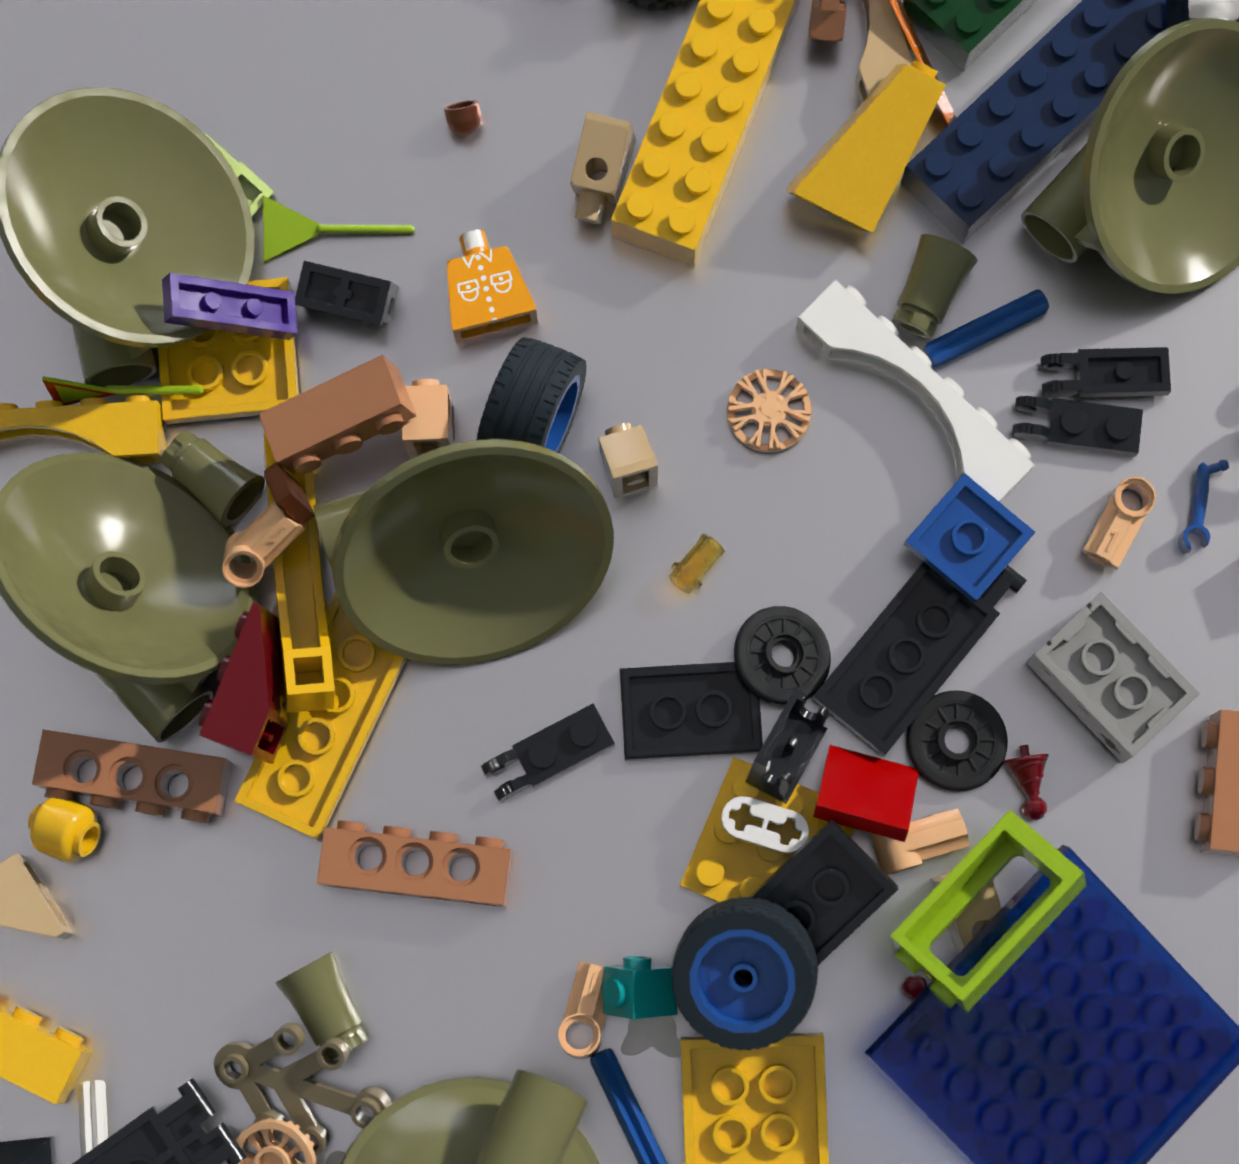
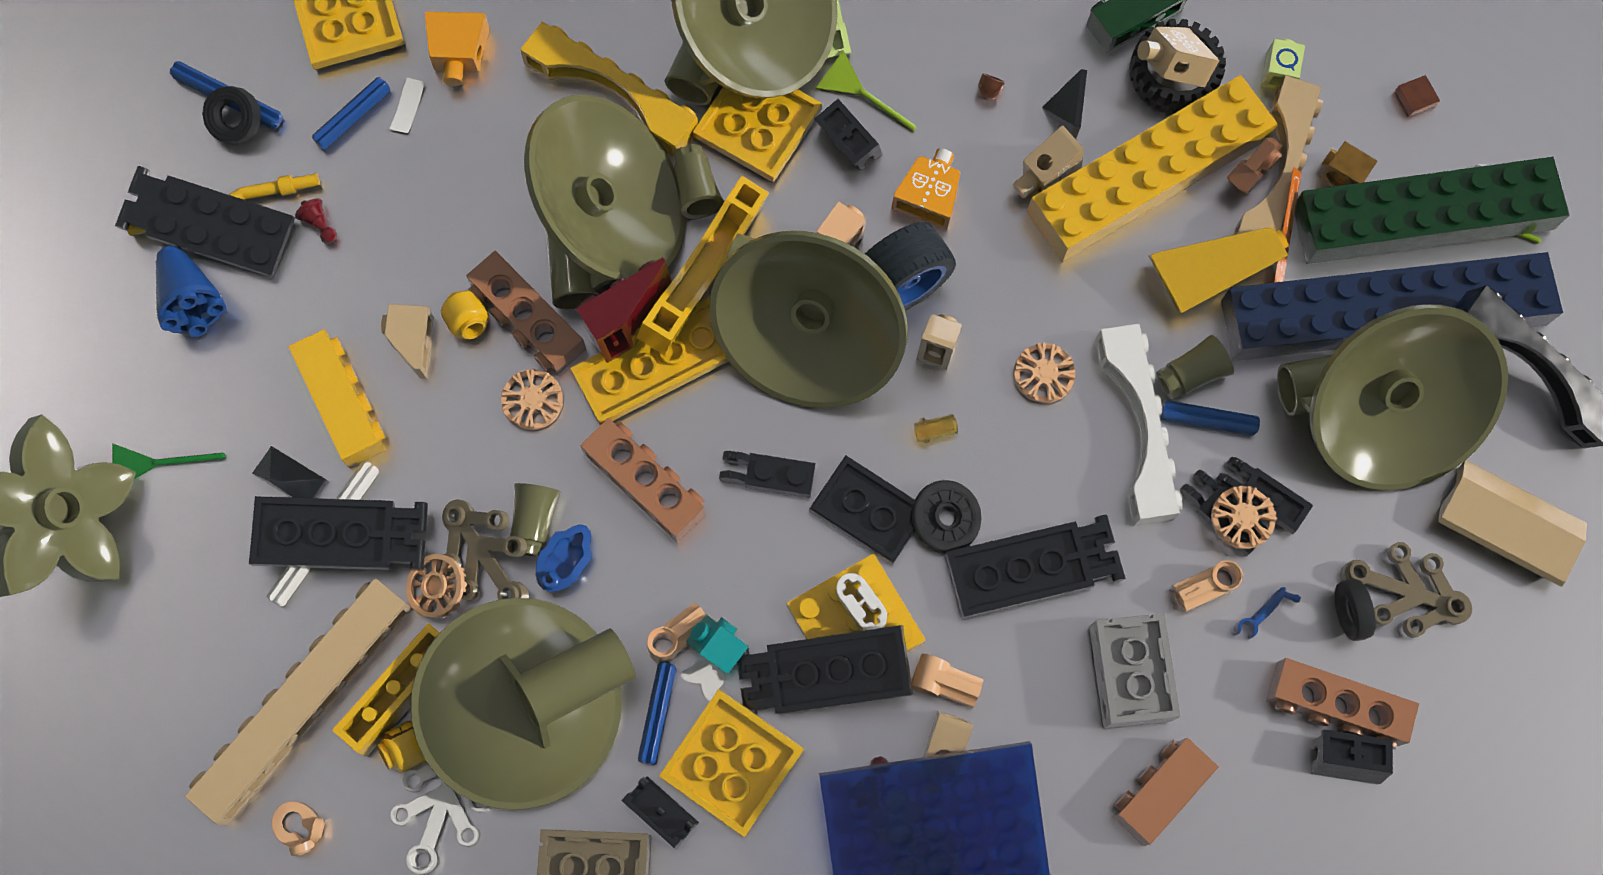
camera: 30 degrees right, 5 degrees down
lime piece [42,376,204,406] -> none
dark purple plate [162,273,298,340] -> none
light nougat piece [222,500,306,588] -> none
nougat brick [259,355,417,474] -> none
copper tile [264,463,315,525] -> none
wheel [671,897,818,1050] -> none
black hinge [745,688,829,804] -> none
red tile [813,745,919,842] -> none
lime piece [890,809,1086,1012] -> none
blue plate [903,473,1035,604] -> none
black wheel [907,690,1008,791] -> none
dark red piece [1003,745,1049,820] -> none
none -> light nougat wheel [501,369,563,430]
none -> blue arm [535,524,592,592]
none -> black slope [1042,69,1087,139]
none -> light nougat wheel [1211,486,1277,549]

